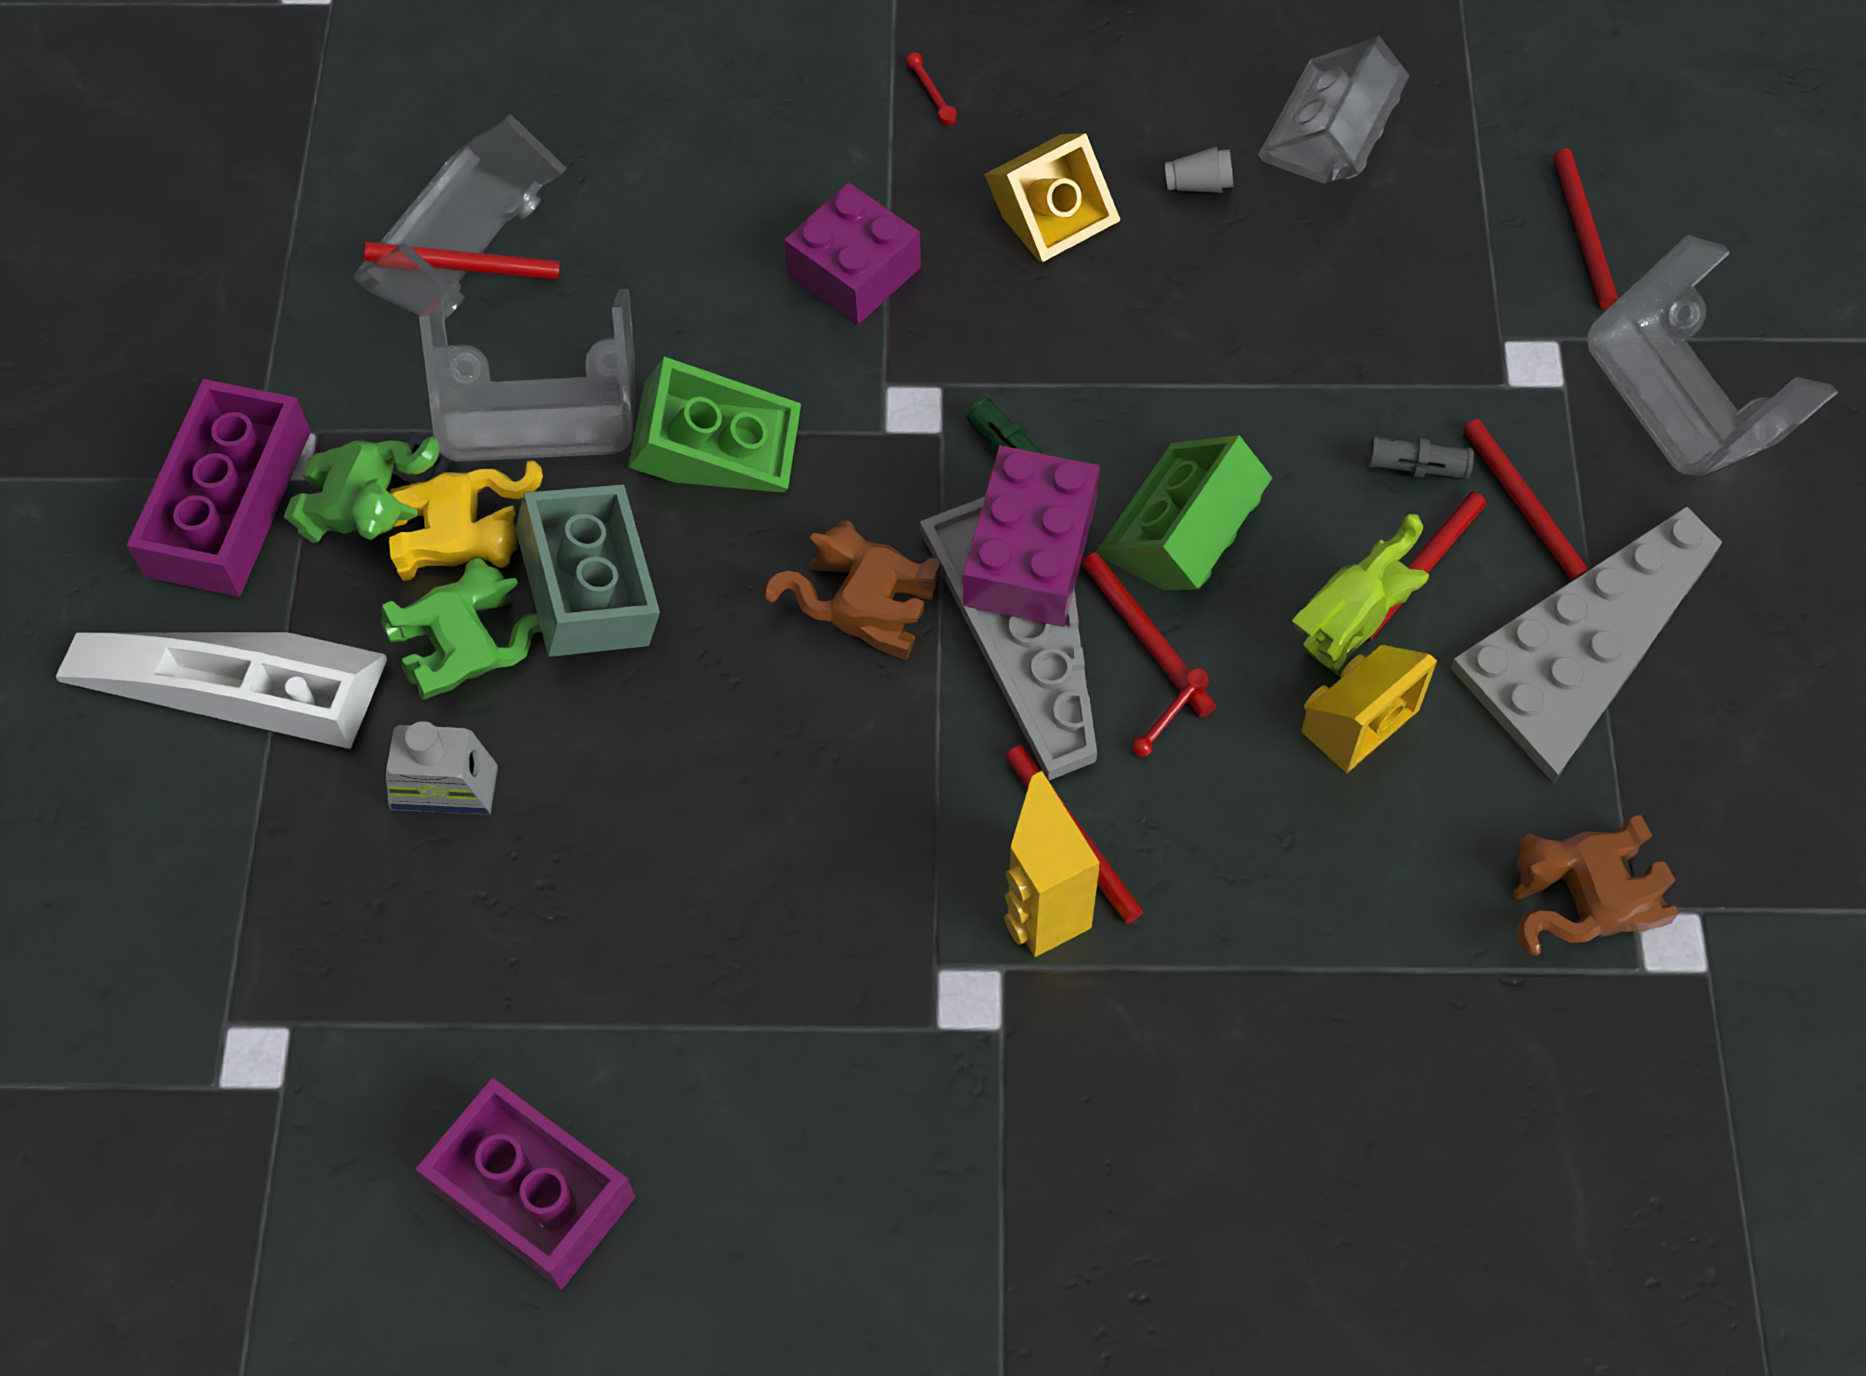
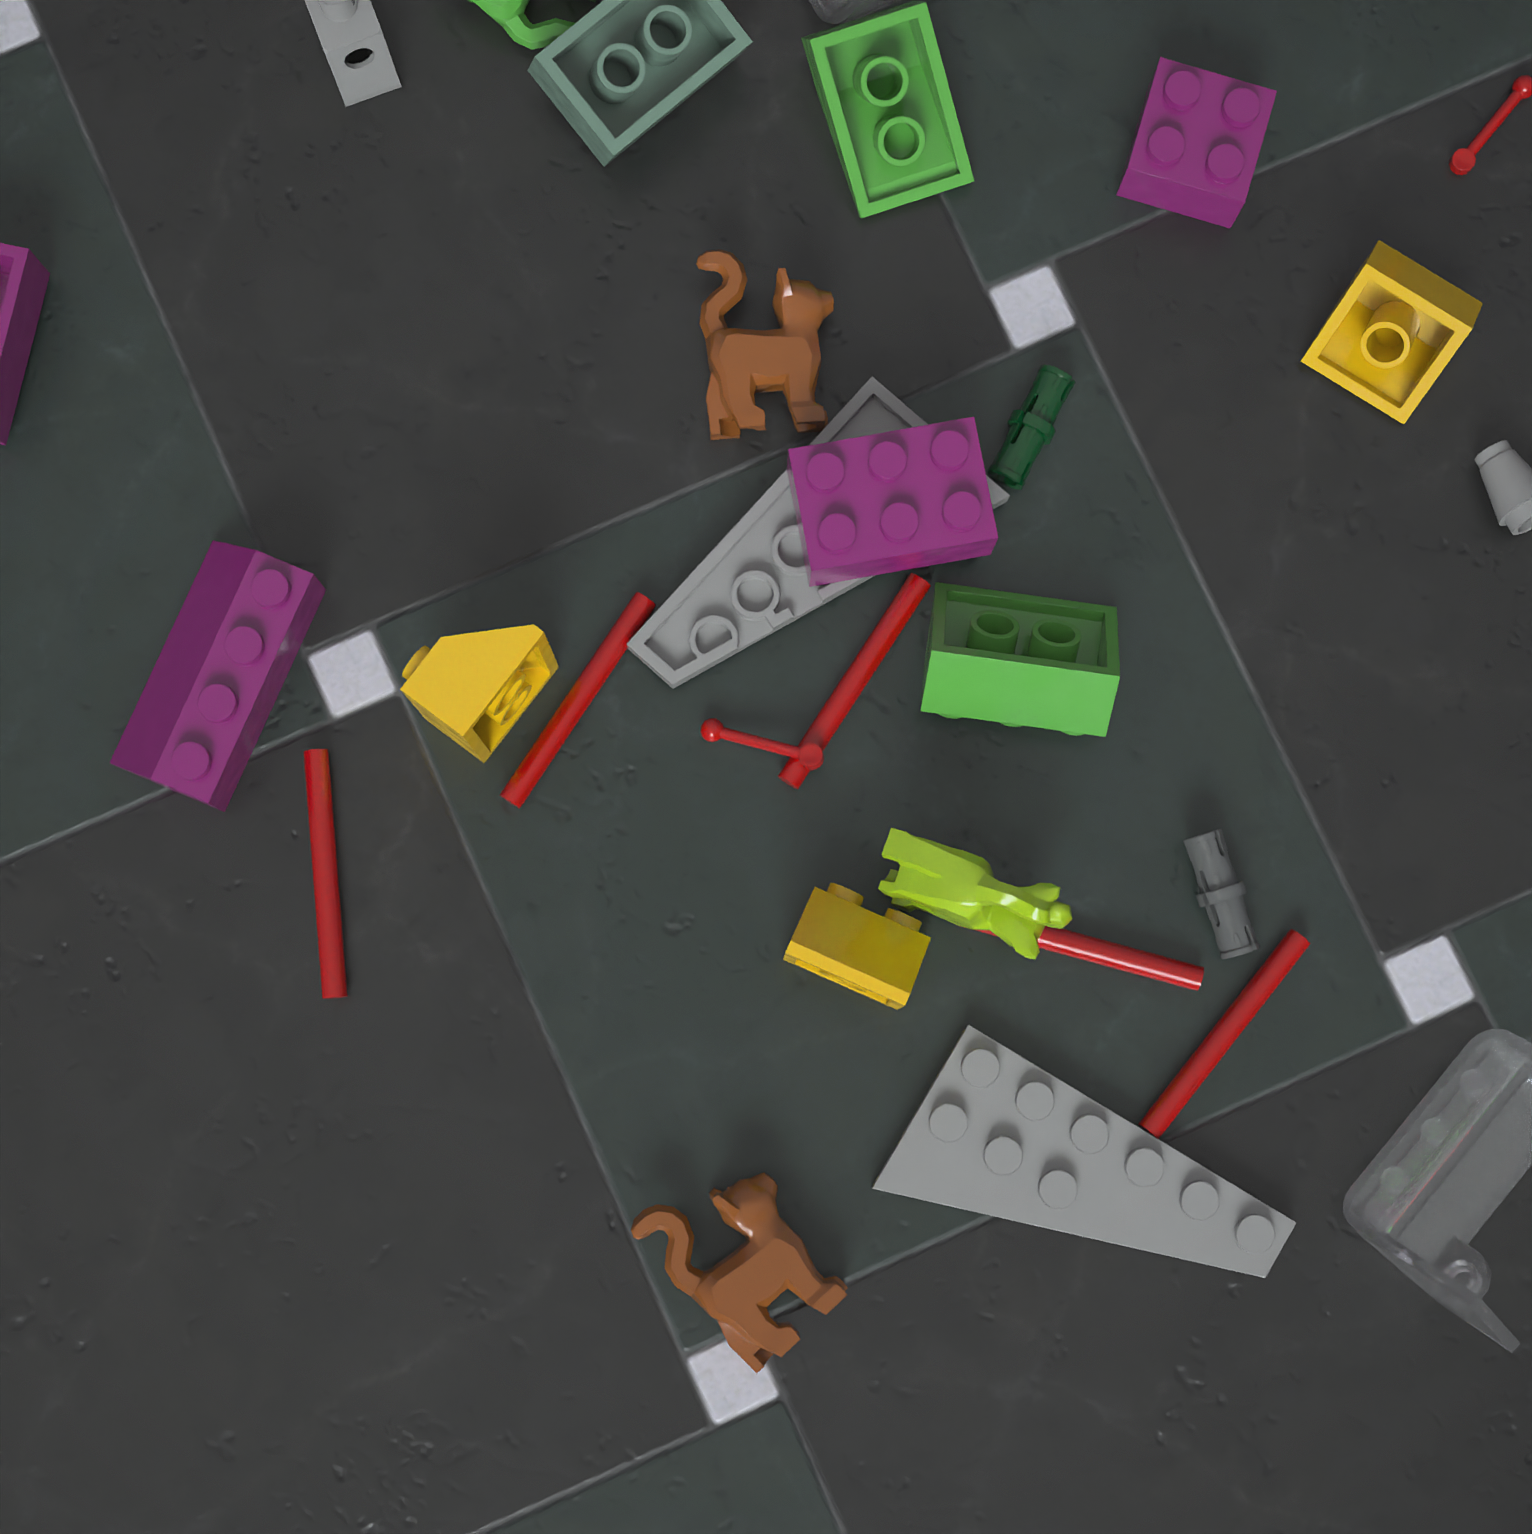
camera: 60 degrees right, 20 degrees up
none -> magenta slope [110,540,326,812]
none -> red bar [303,749,348,999]

